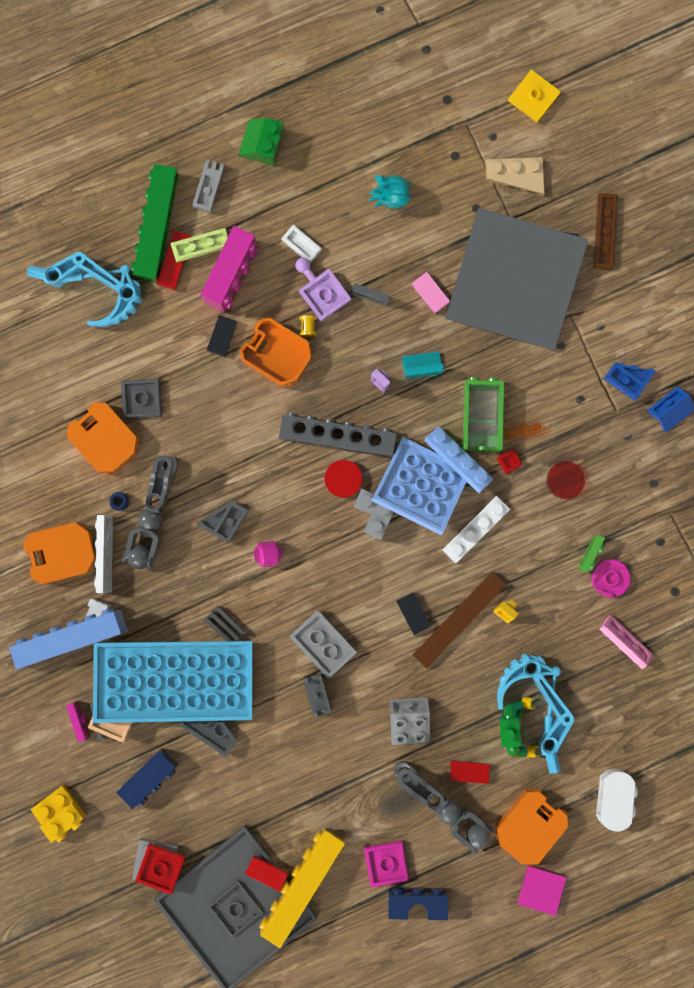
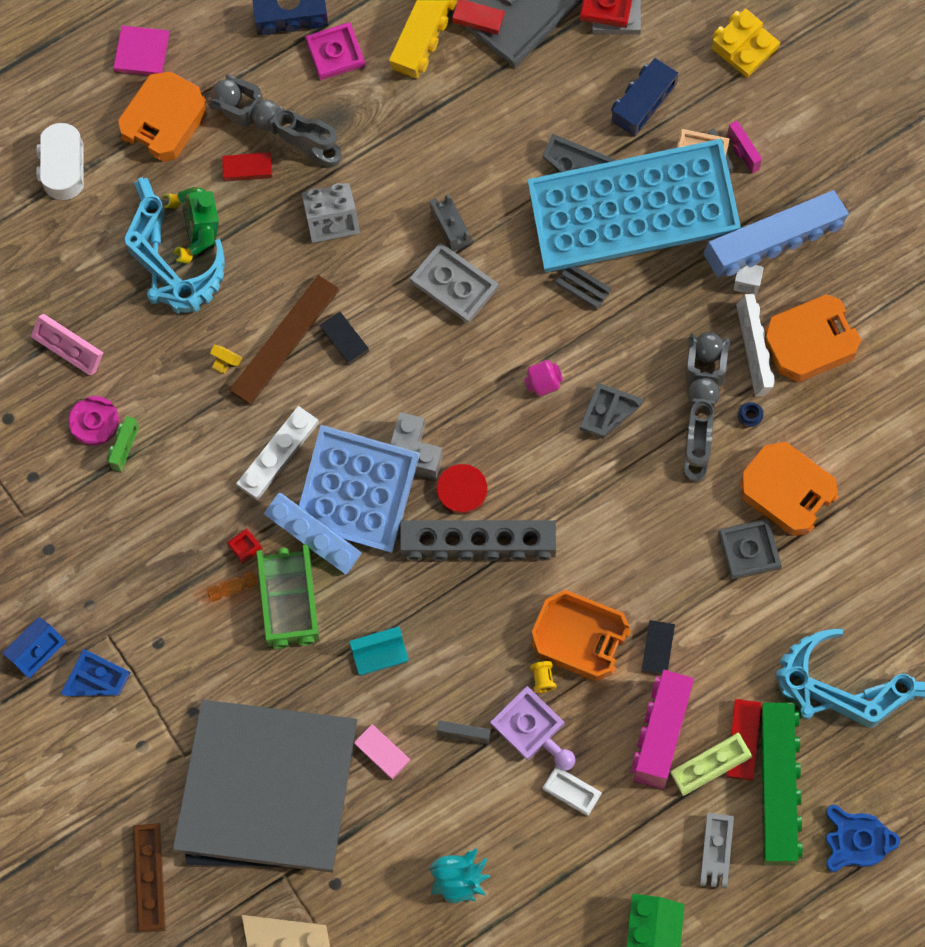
camera: 175 degrees right, 15 degrees down
lavender plate [370,369,390,393] -> none
clear red tile [546,461,585,499] -> none
none -> blue tile [825,805,900,873]

